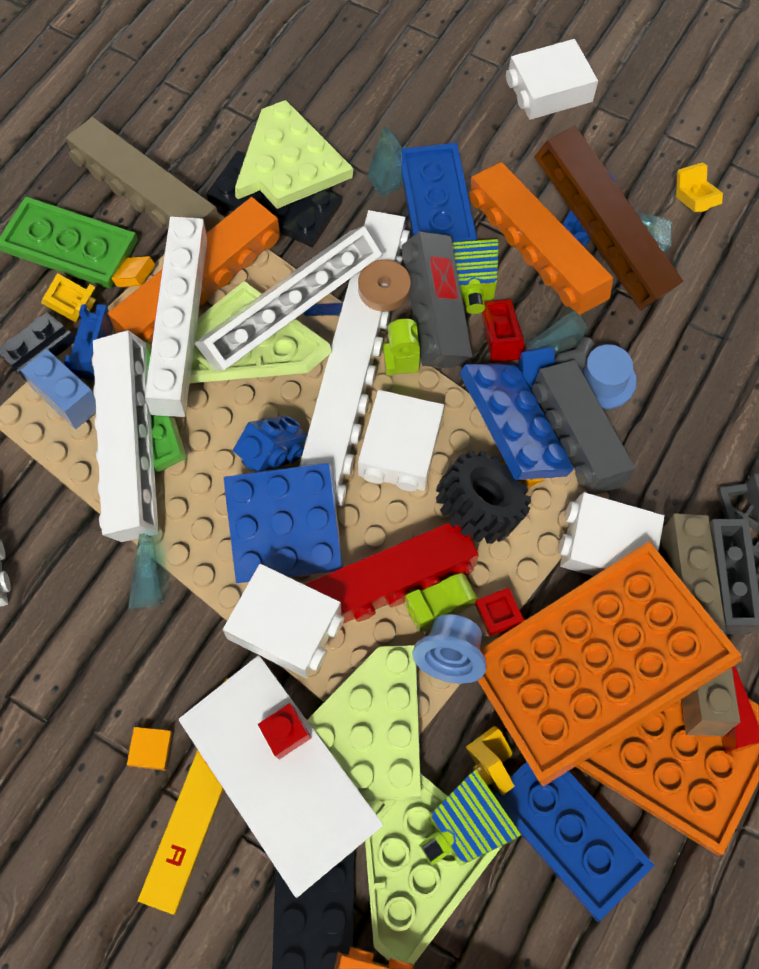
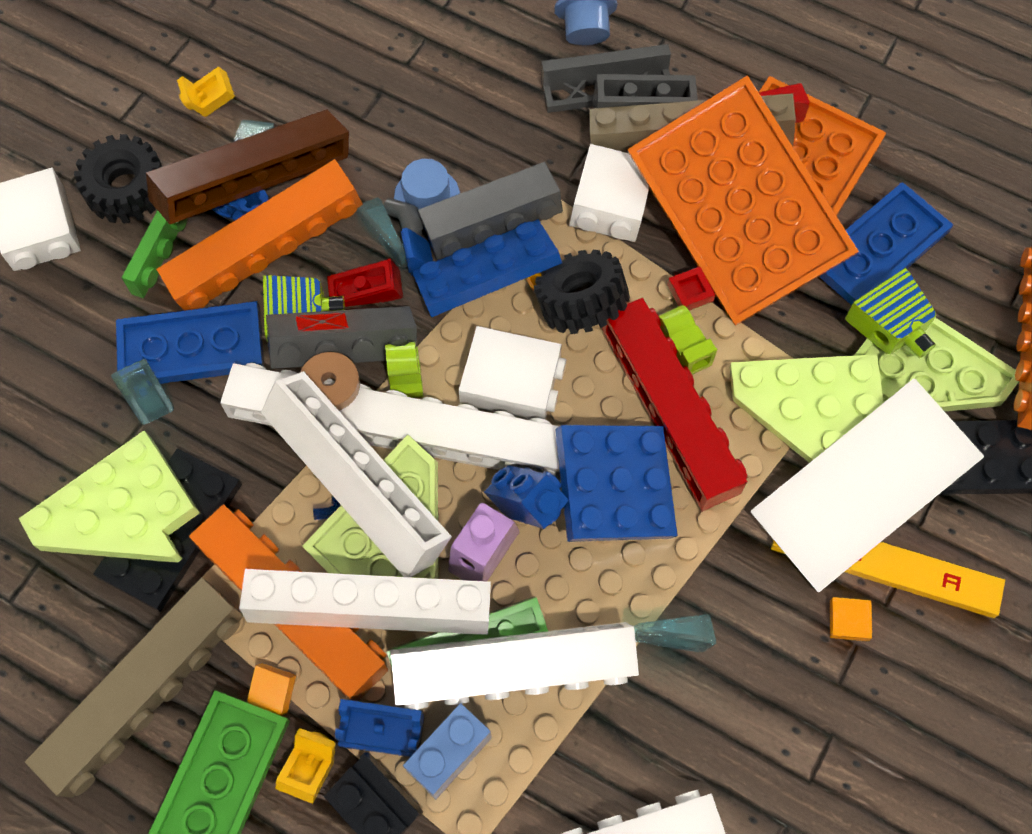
camera: 90 degrees left, 0 degrees up
white brick [223,564,344,679] -> none
red plate [257,703,311,760] -> none
medium blue piece [412,614,487,684] -> none
yellow bracket [466,726,515,796] -> none
none -> black tyre [74,134,162,224]
none -> bright green plate [121,210,187,298]
none -> lavender torso [448,502,519,581]

